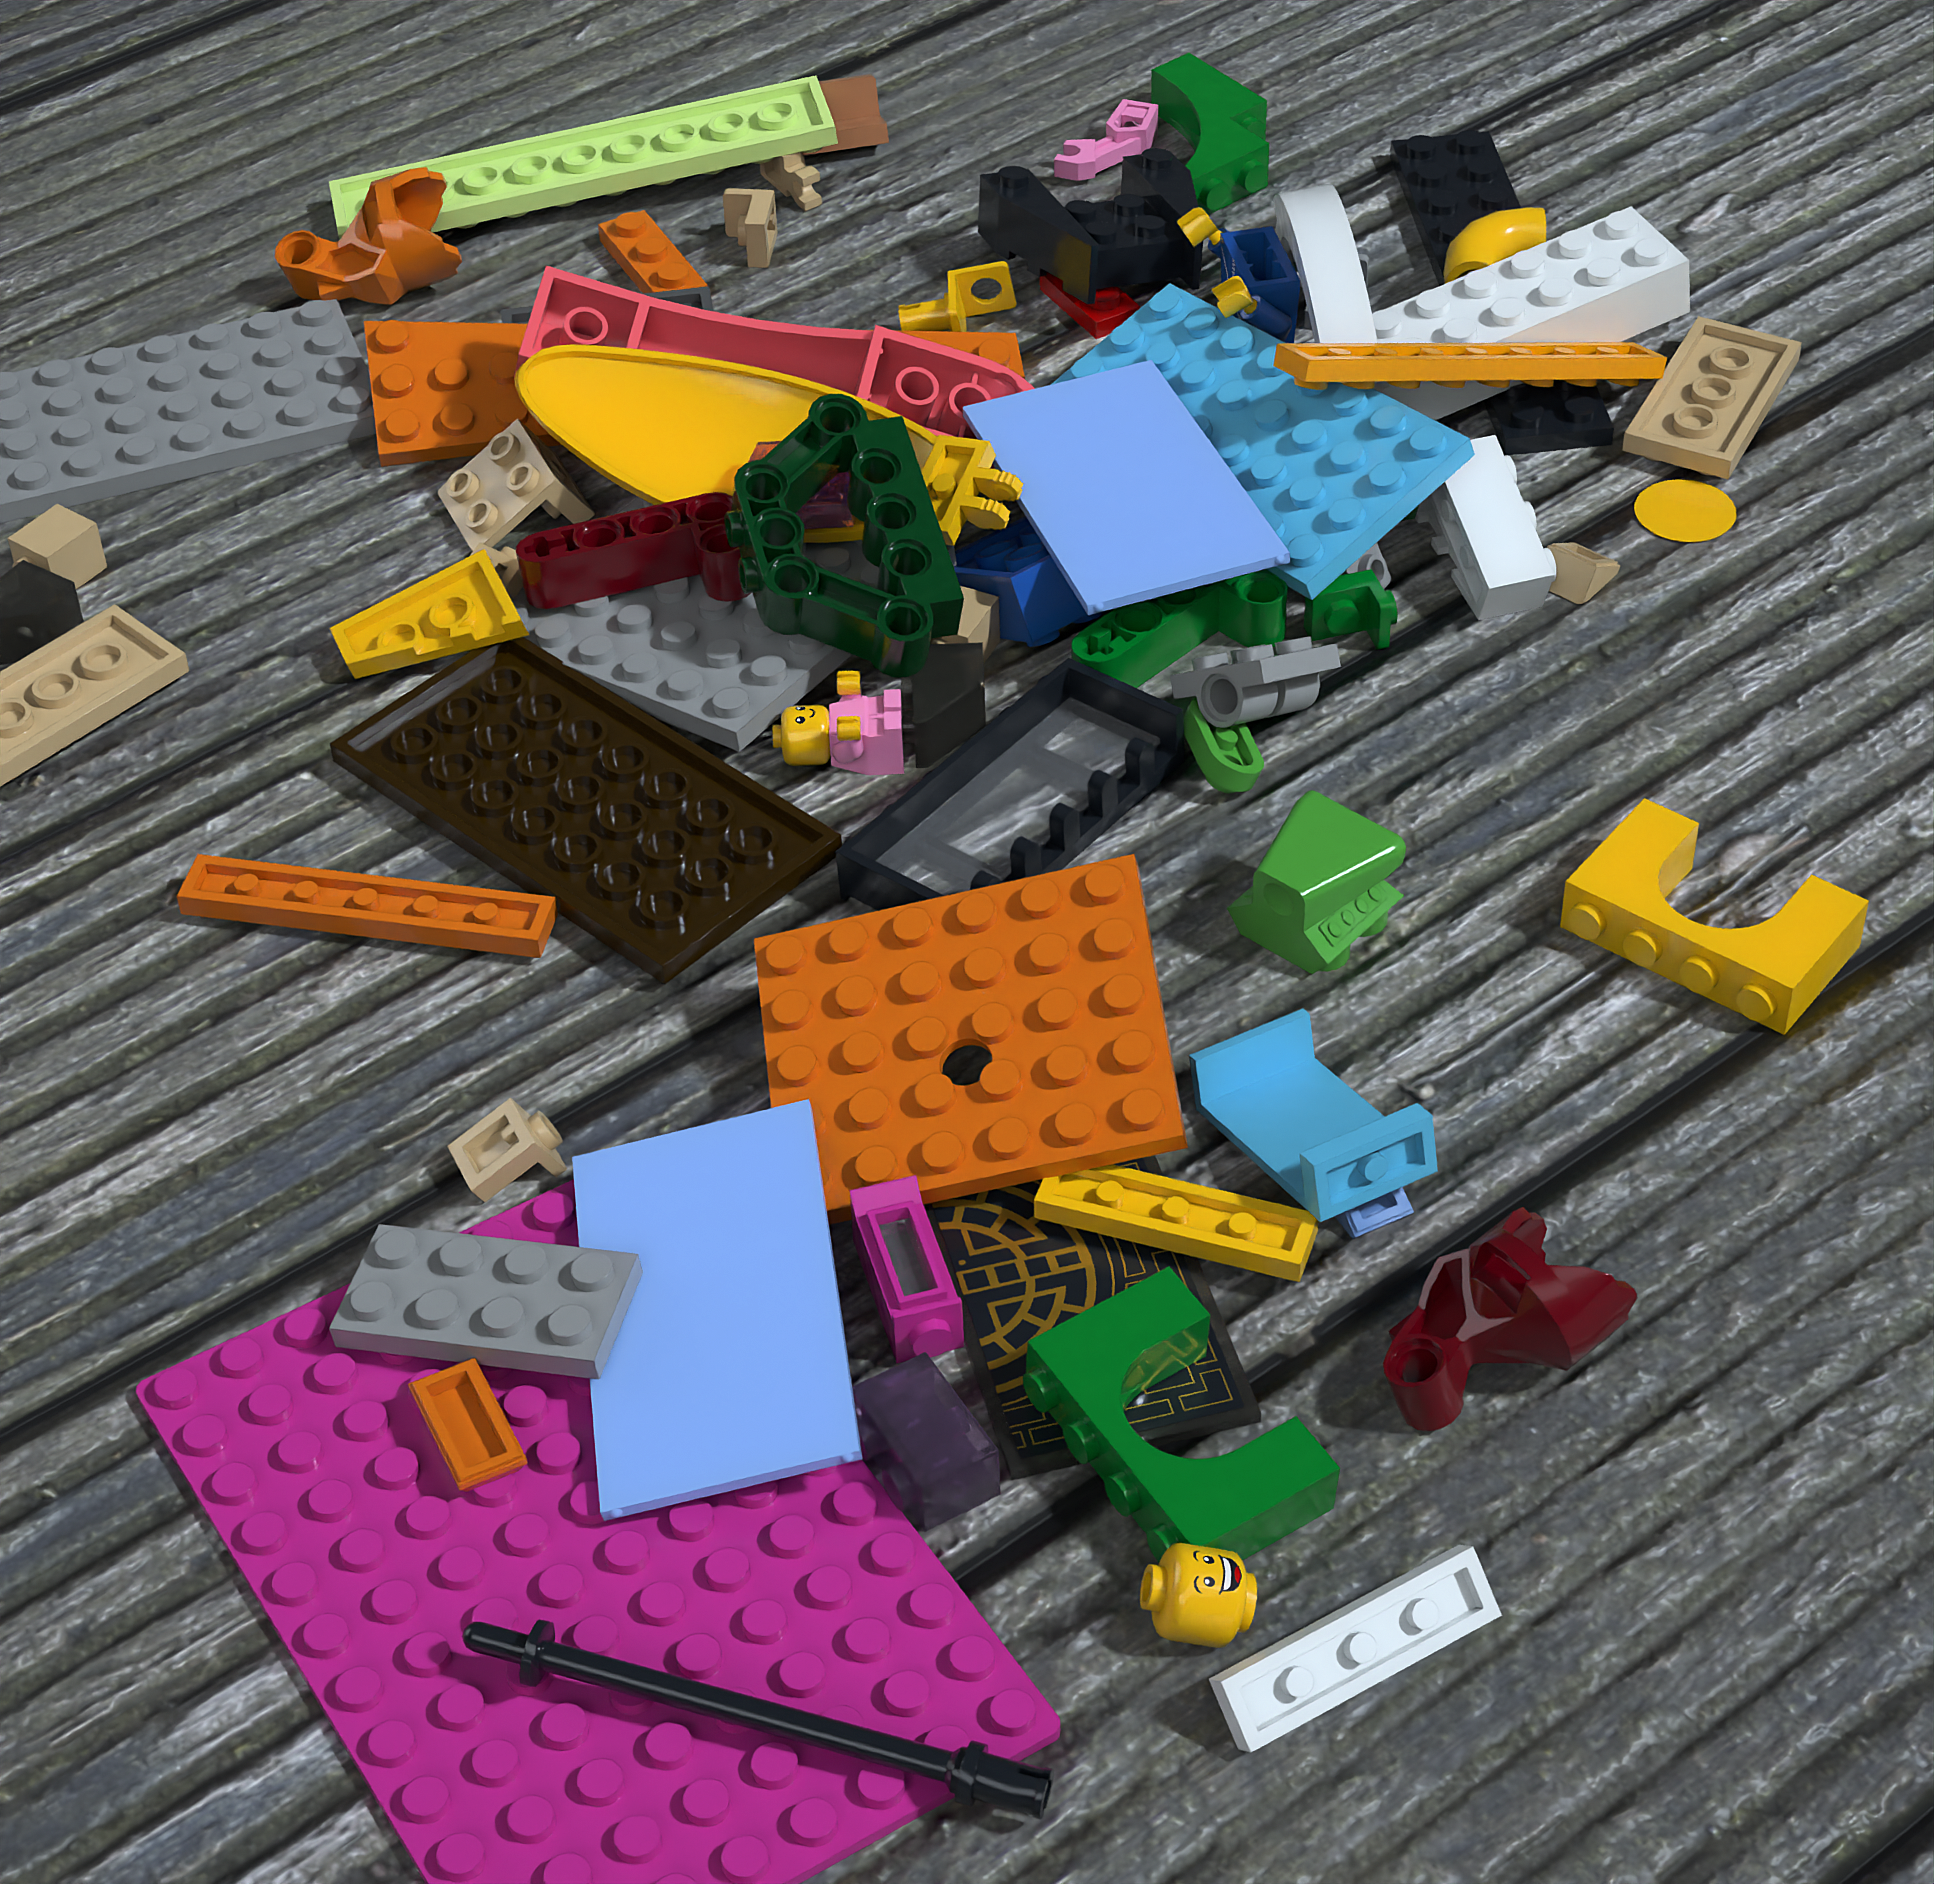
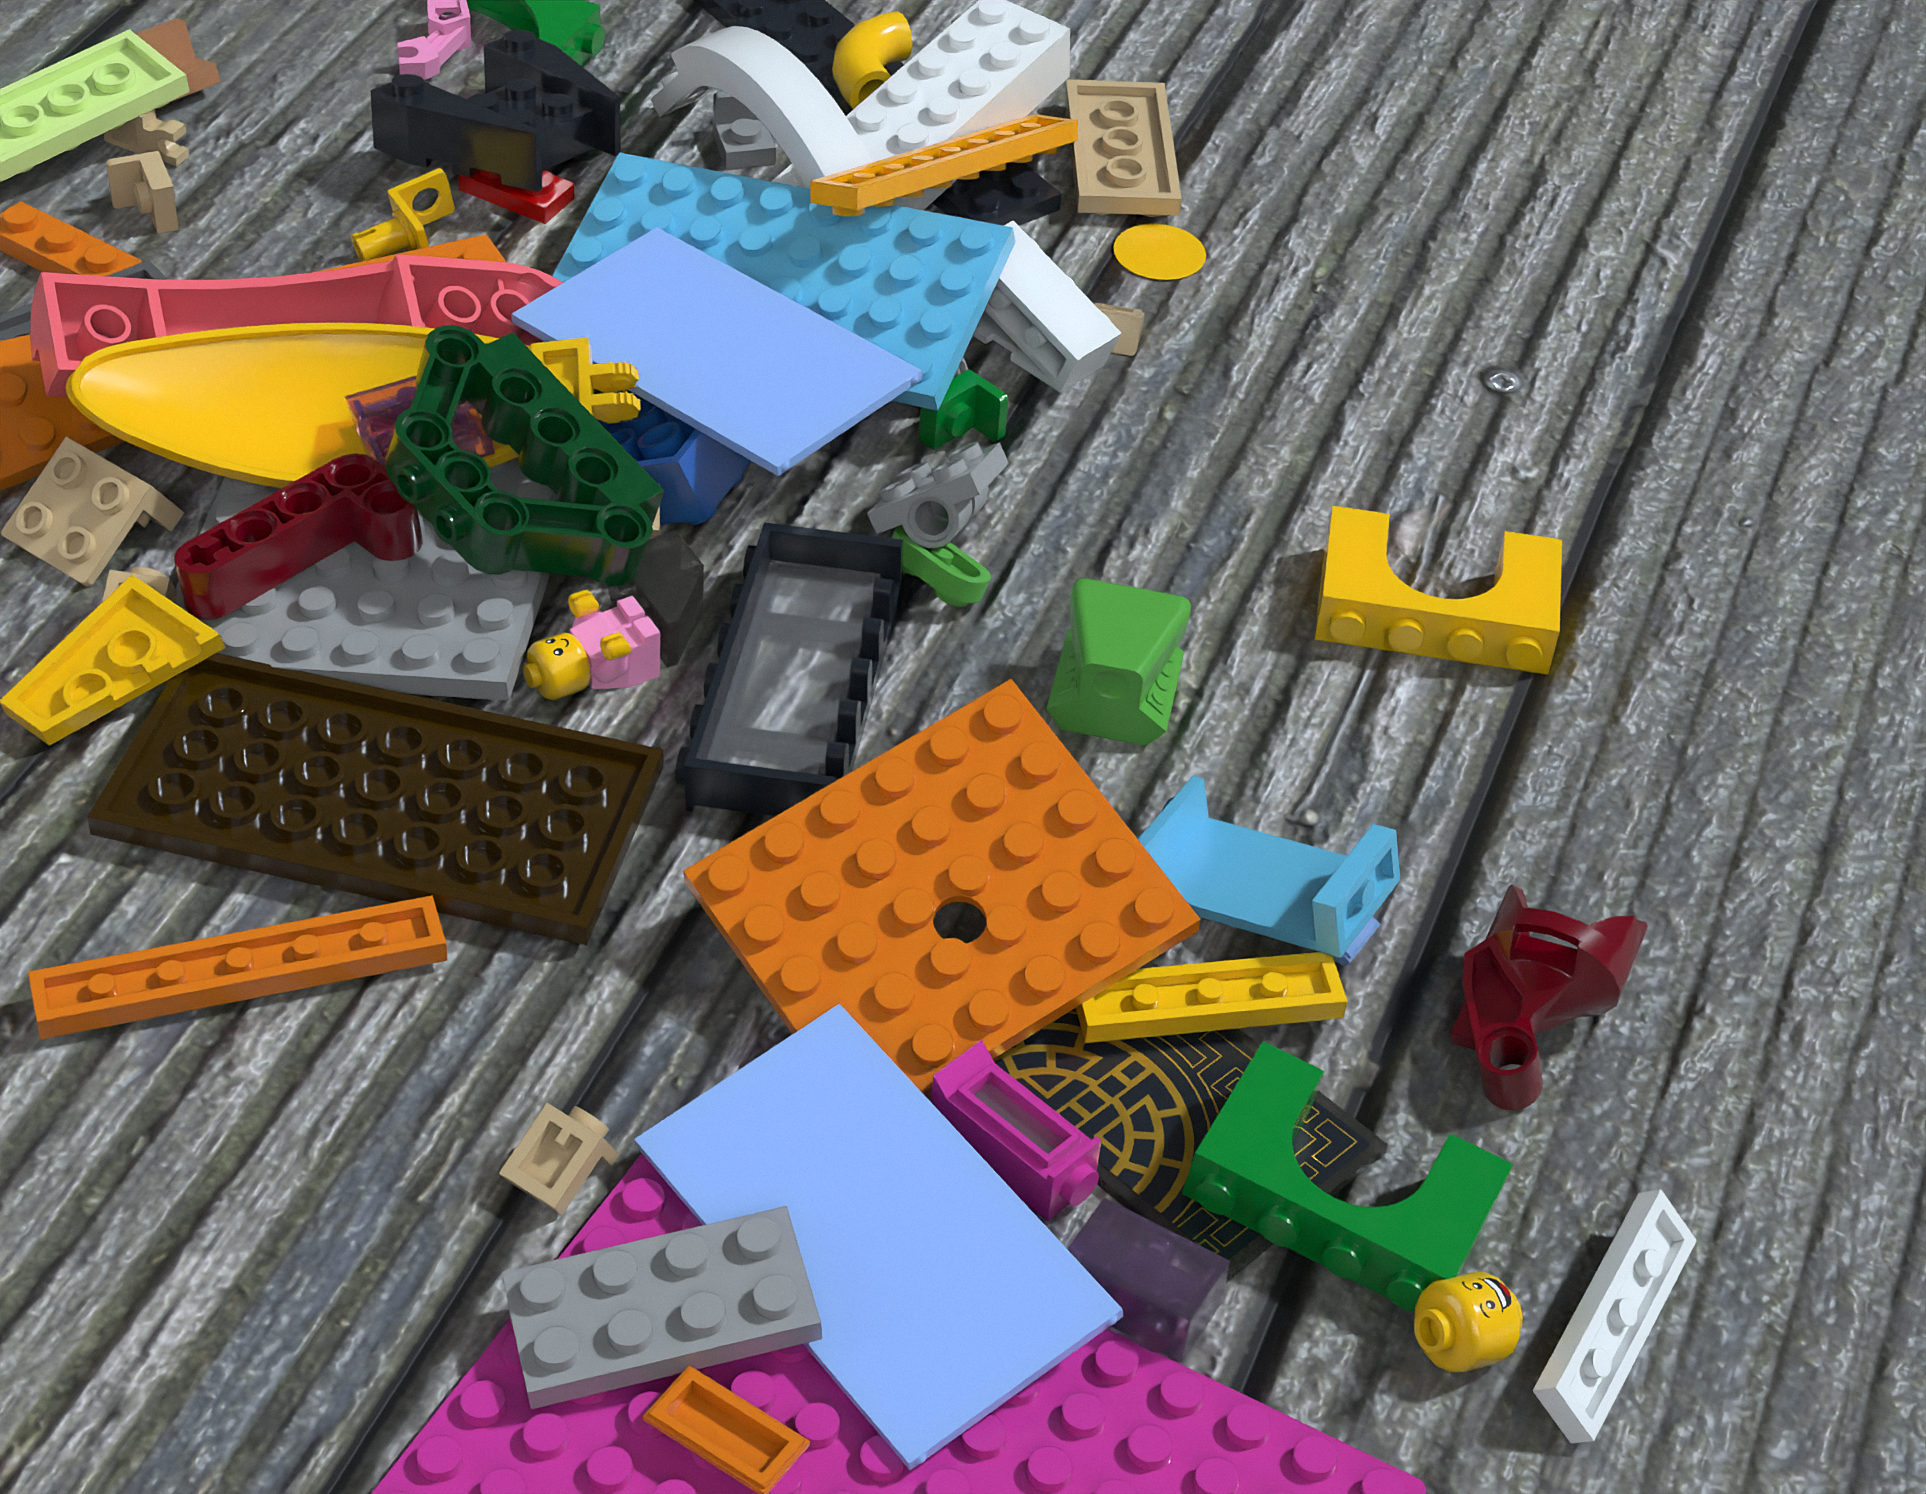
camera: 35 degrees left, 0 degrees up
green beam [1071,569,1288,688] -> none
blue torso [1177,207,1300,343] -> none

